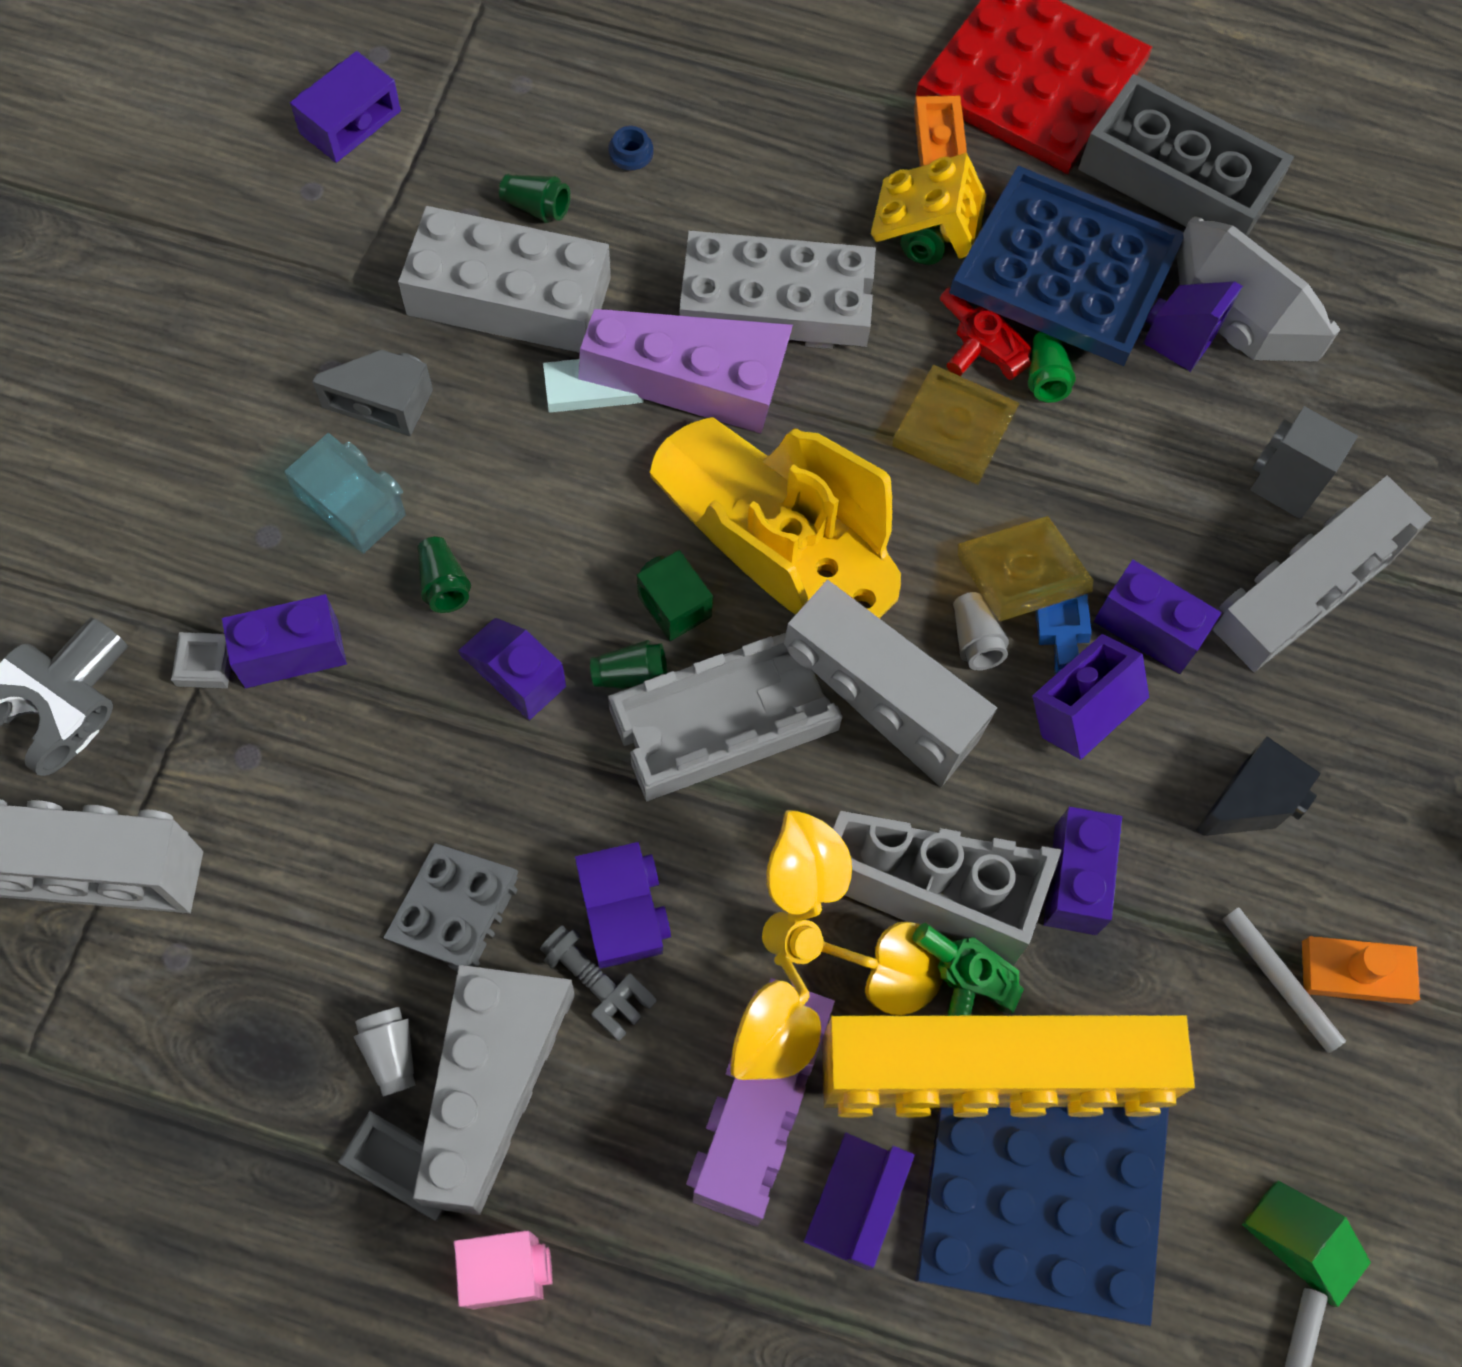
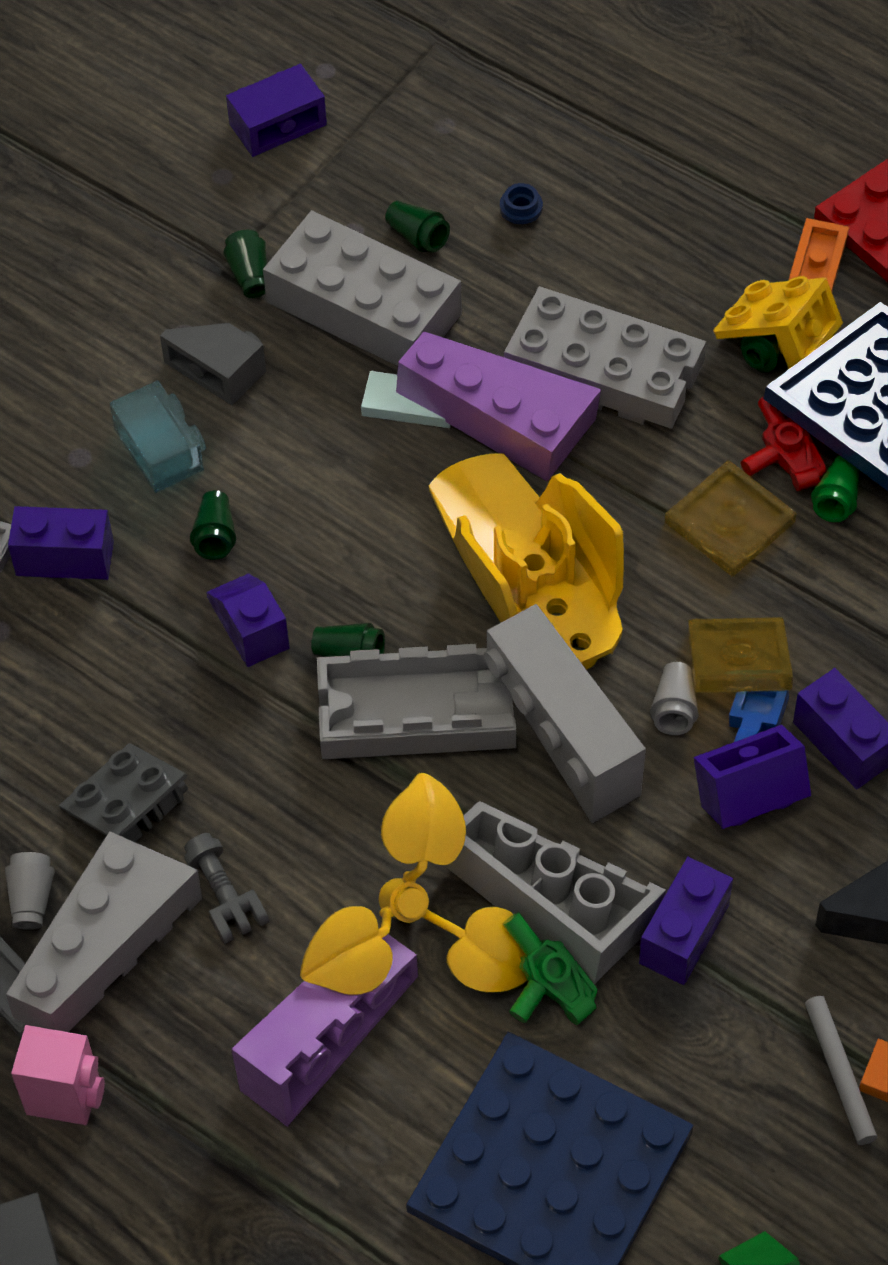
camera: 25 degrees right, 10 degrees down
dark purple brick [575,842,671,969] -> none
dark green brick [636,550,713,642] -> none
dark purple panel [803,1132,915,1271] -> none
yellow brick [822,1016,1195,1118] -> none
none -> dark green cone [223,229,267,298]

